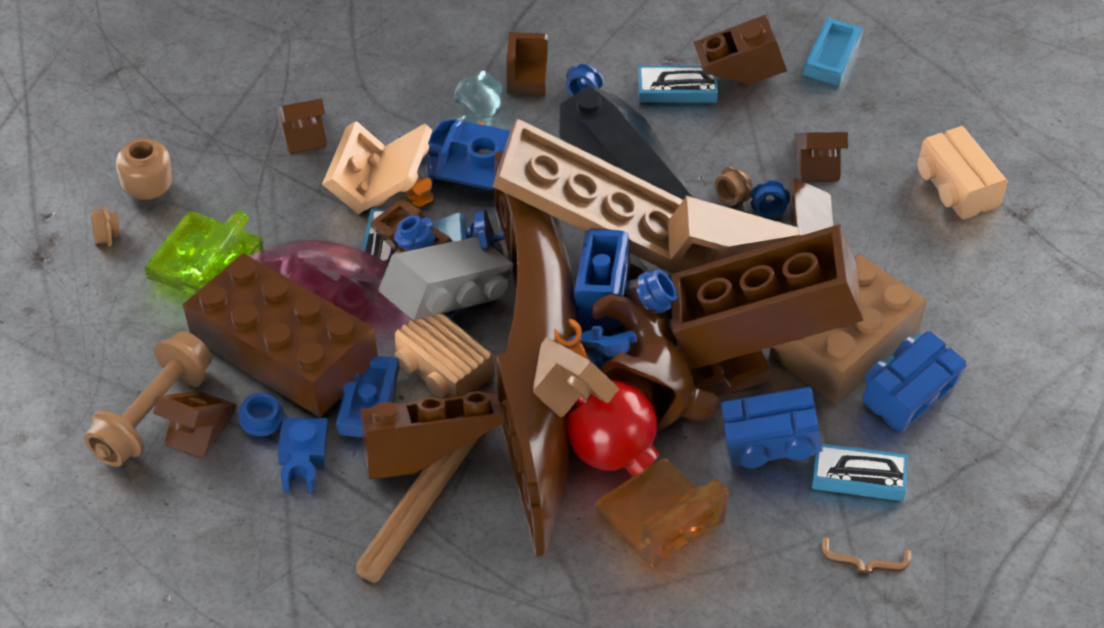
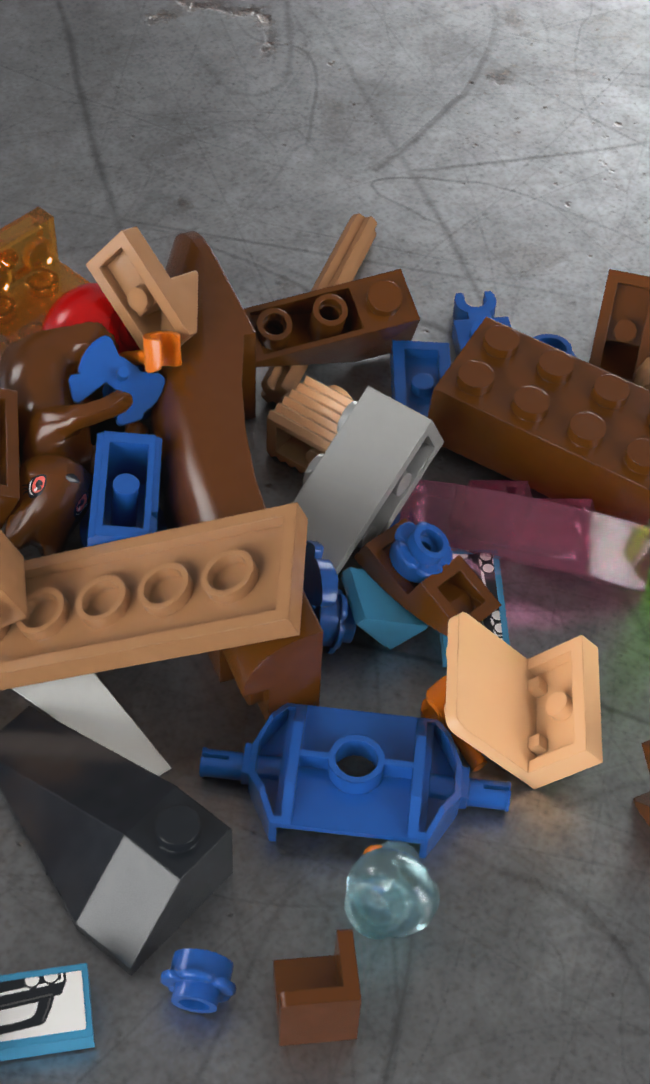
camera: 170 degrees right, 0 degrees up
blue plate [637,269,677,313] -> none

